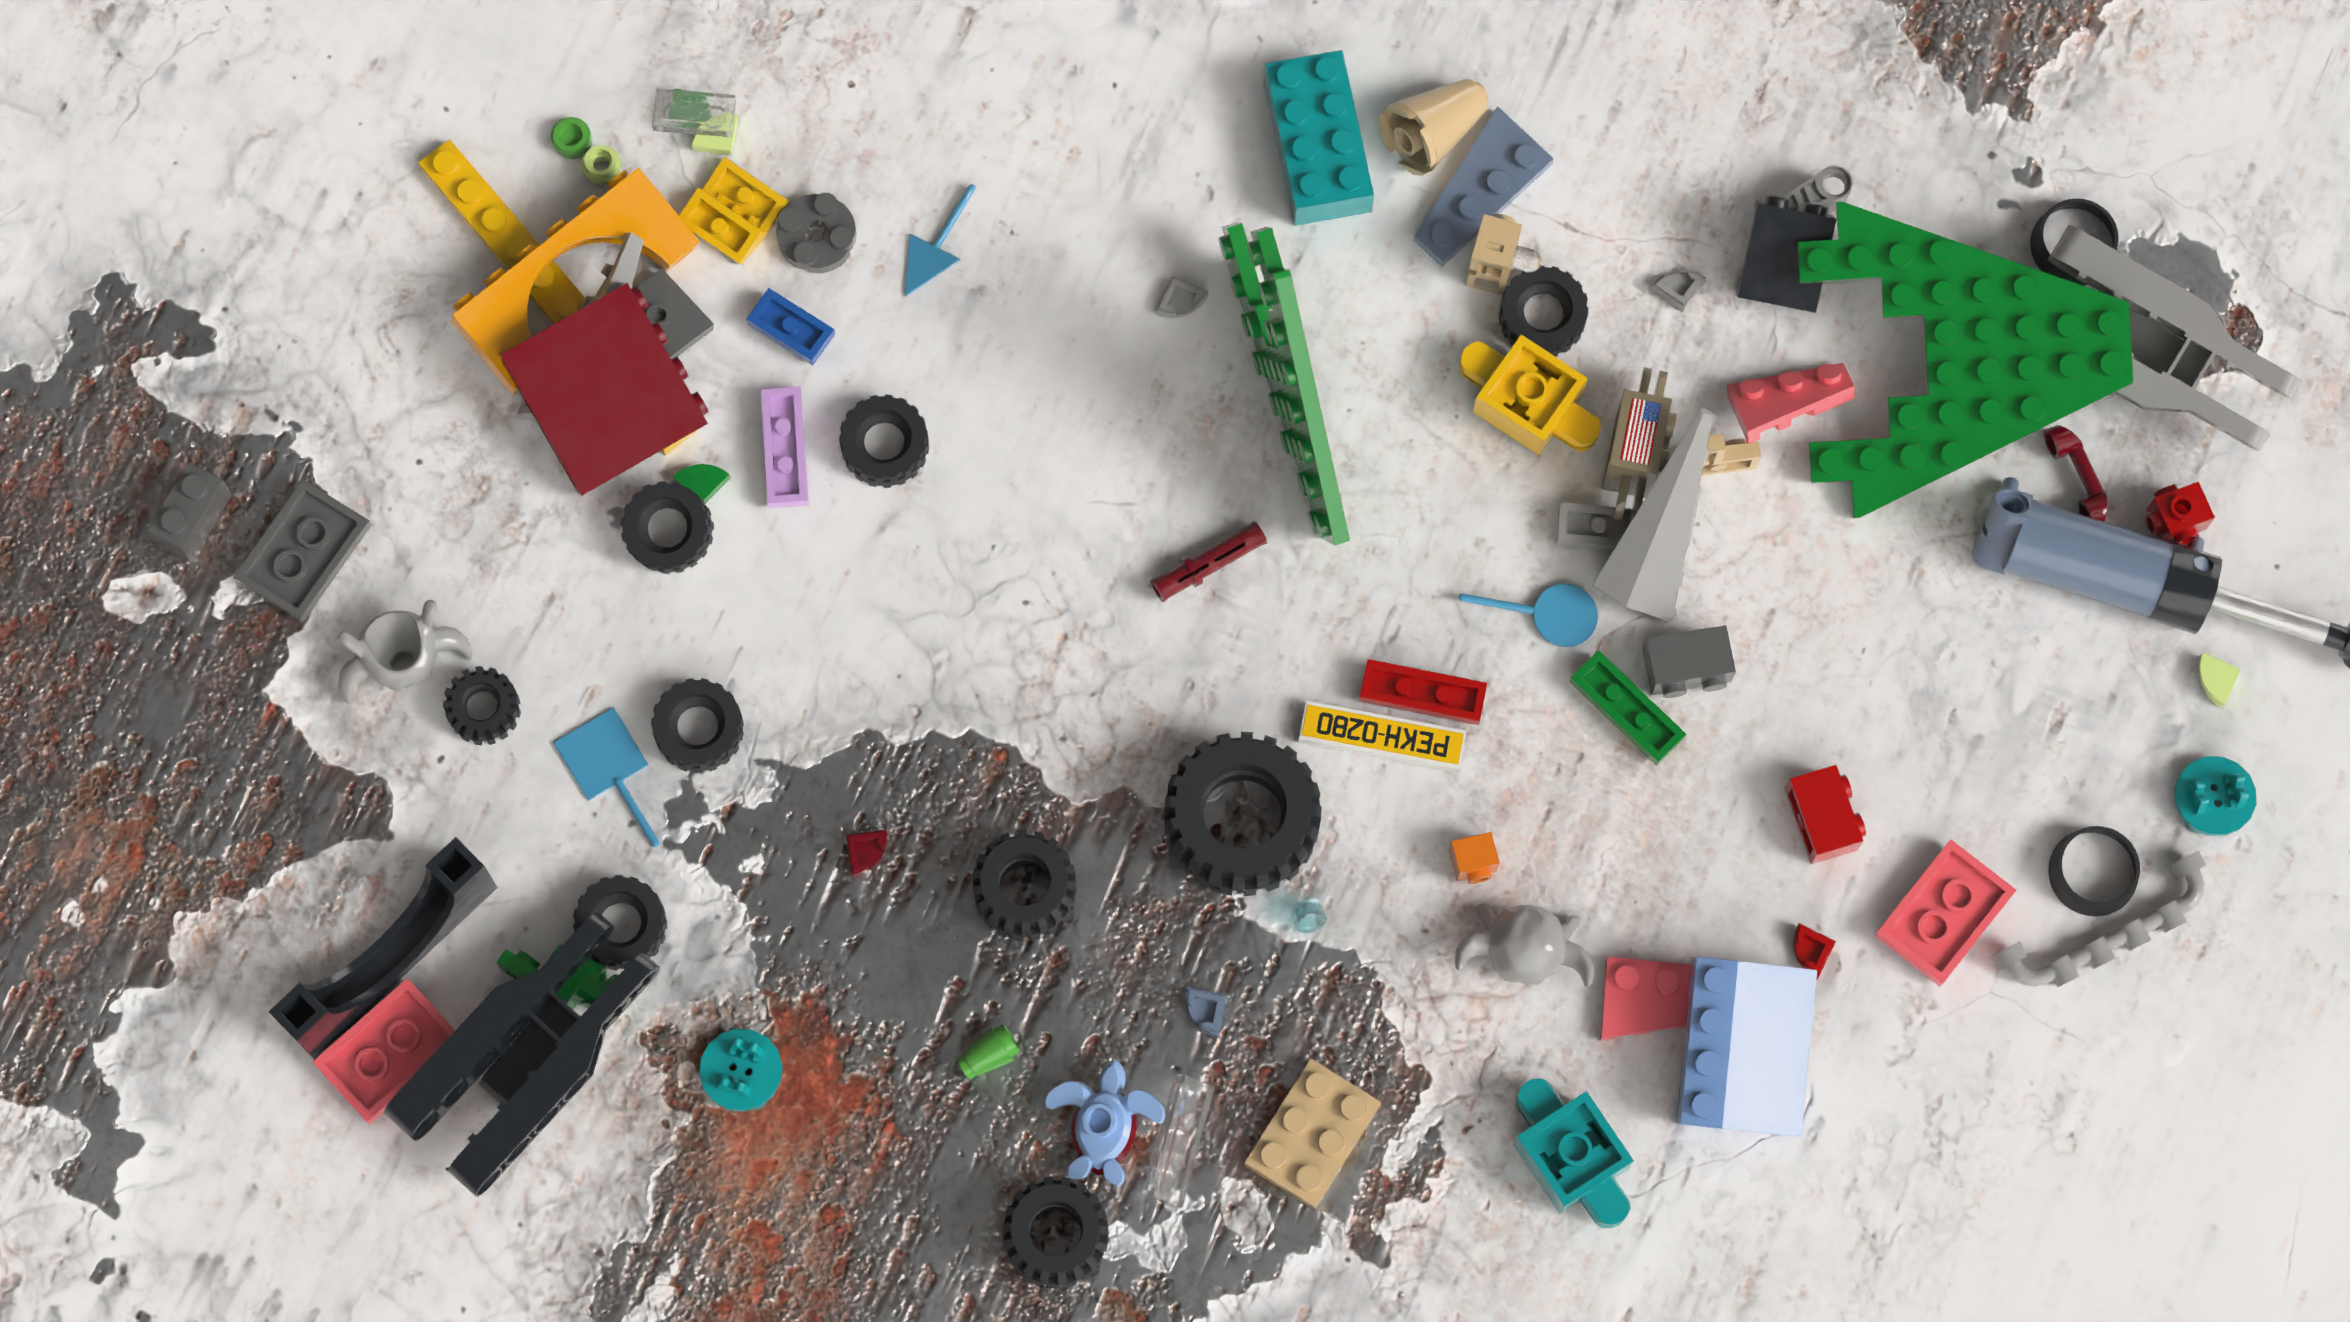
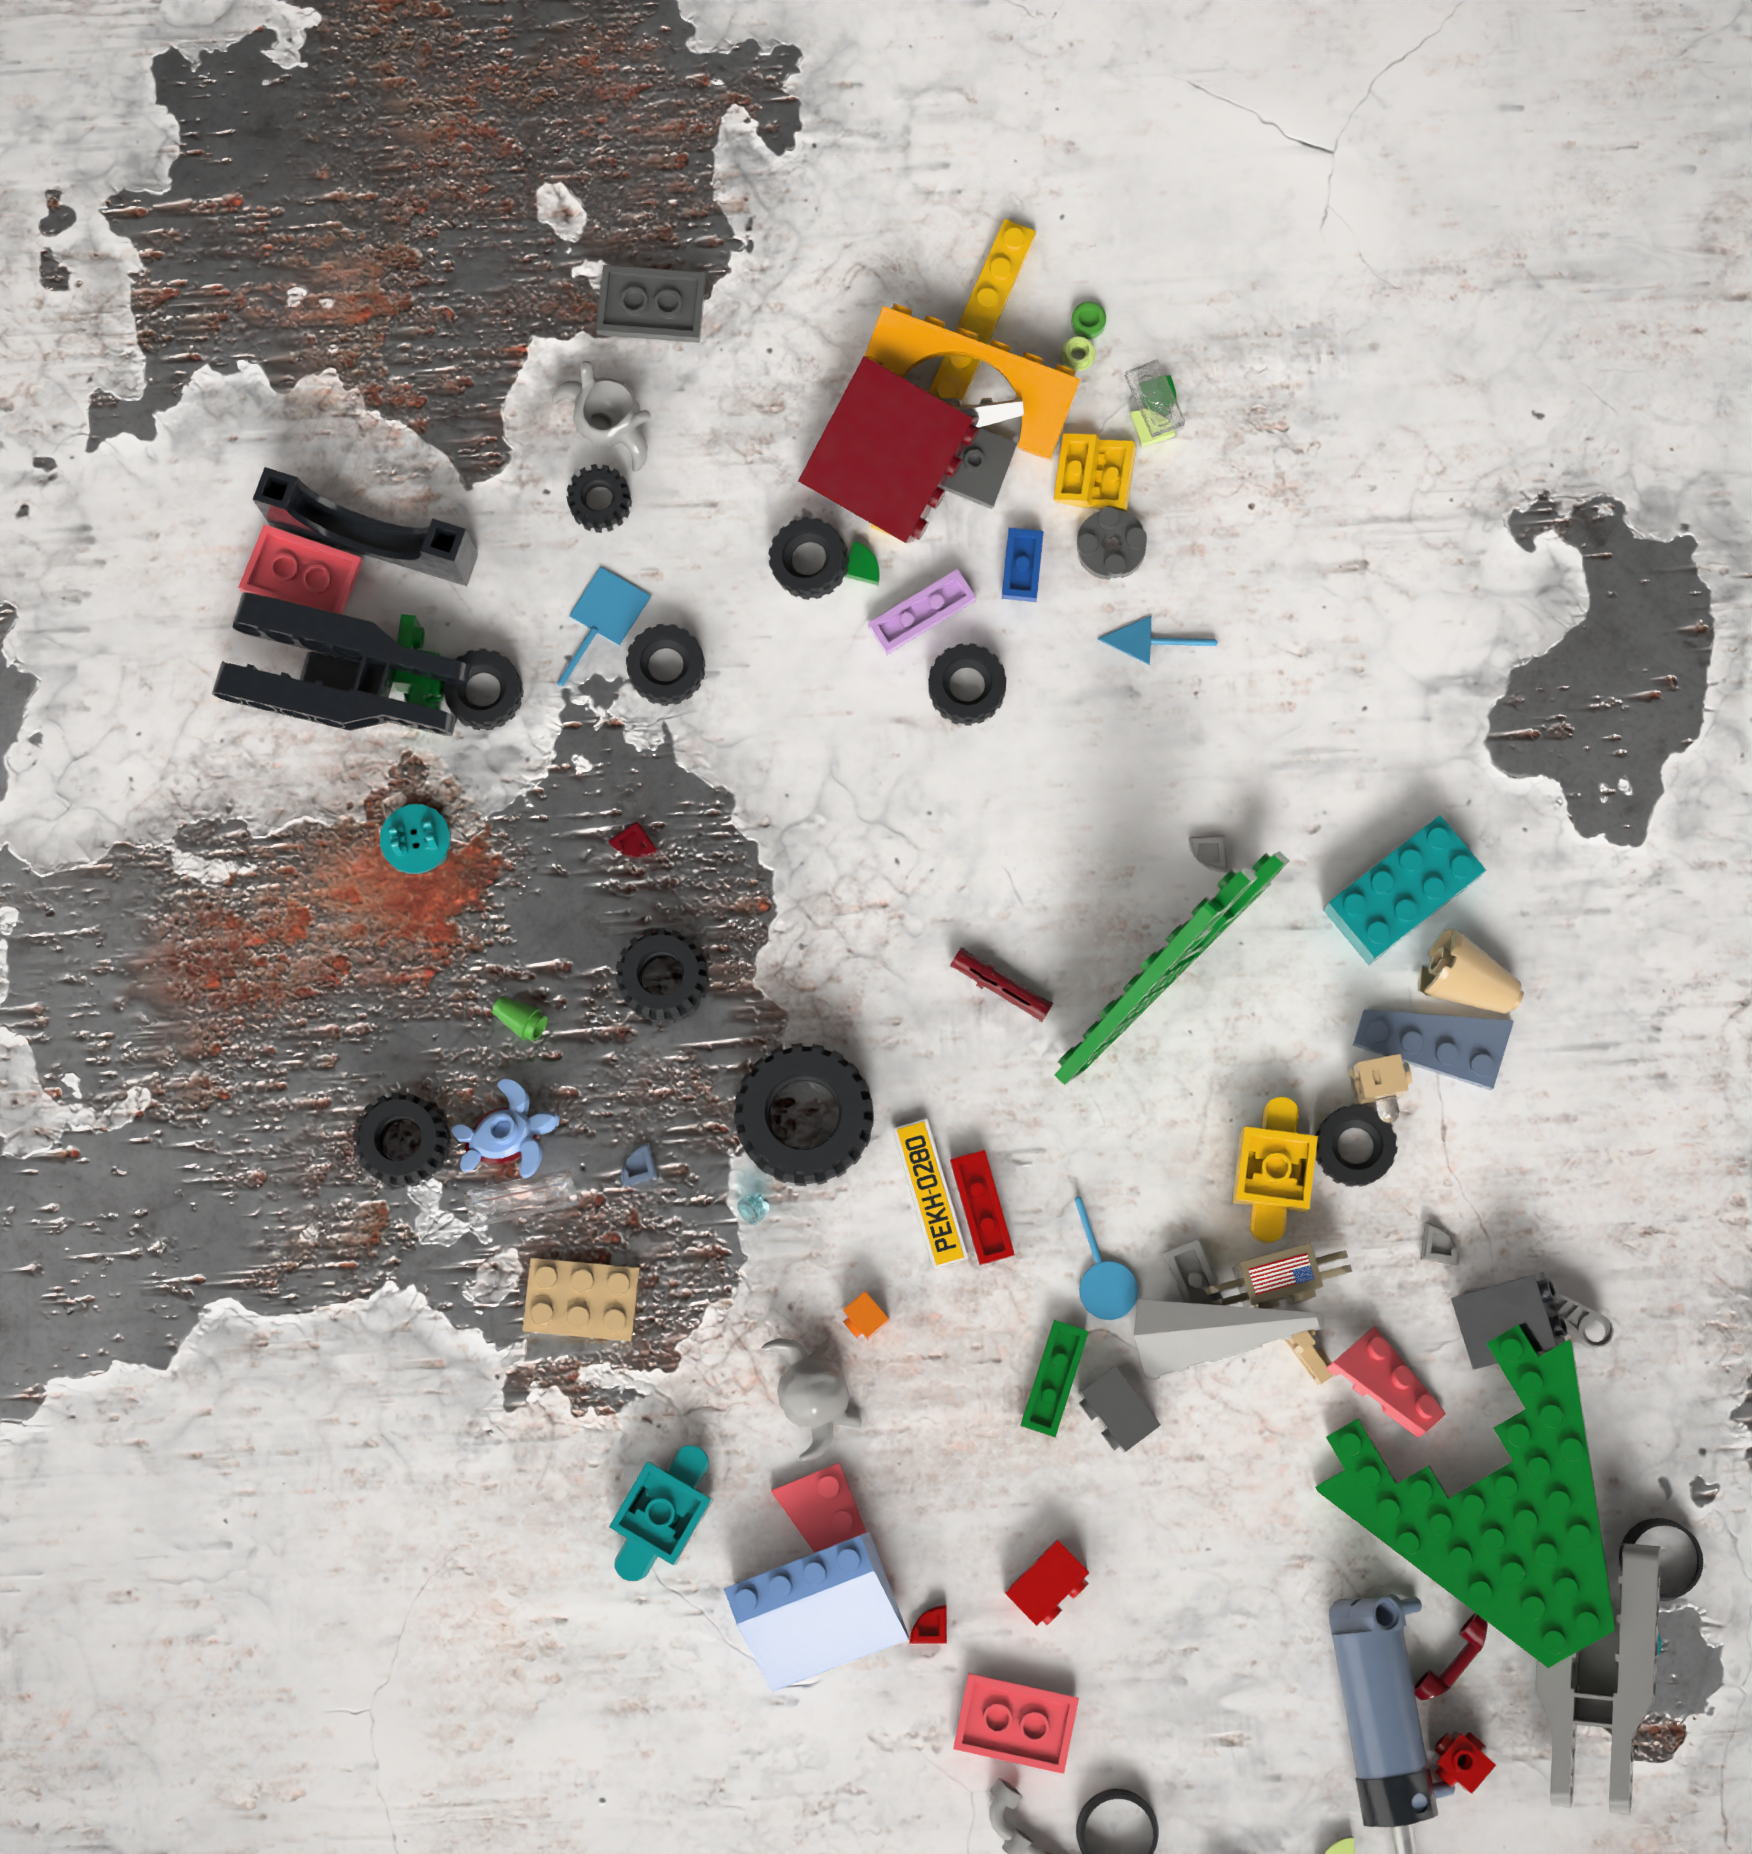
camera: 70 degrees right, 5 degrees up
dark grey brick [147,463,232,563] -> none

